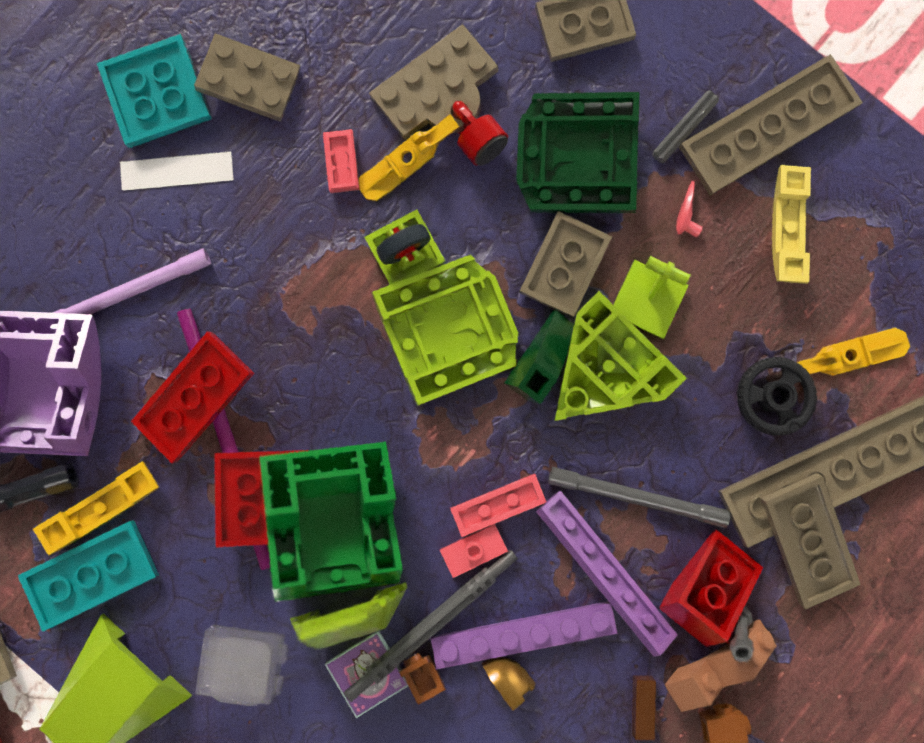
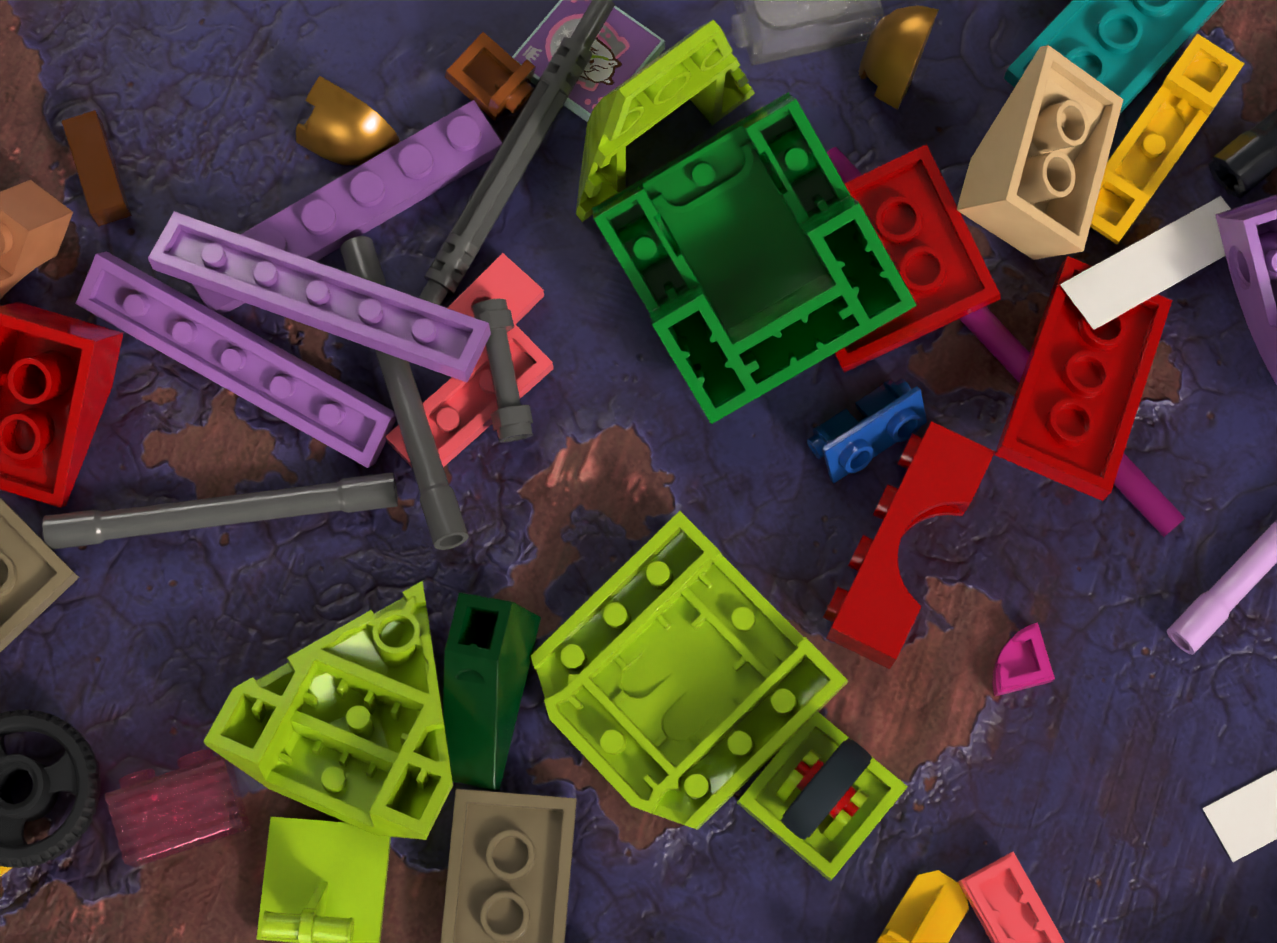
camera: 160 degrees right, 10 degrees down
none -> clear pink brick [105,749,251,868]
none -> medium lavender plate [148,211,491,382]
none -> dark grey piece [340,236,469,550]
none -> dark grey bar [472,299,533,442]
none -> blue hinge [807,378,927,484]
none -> red arch [823,421,995,669]
none -> pearl gold brick [859,5,939,109]
none -> tan slope [956,45,1124,260]
none -> dark pink tile [992,622,1055,697]
none -> white sticker [1060,196,1231,330]

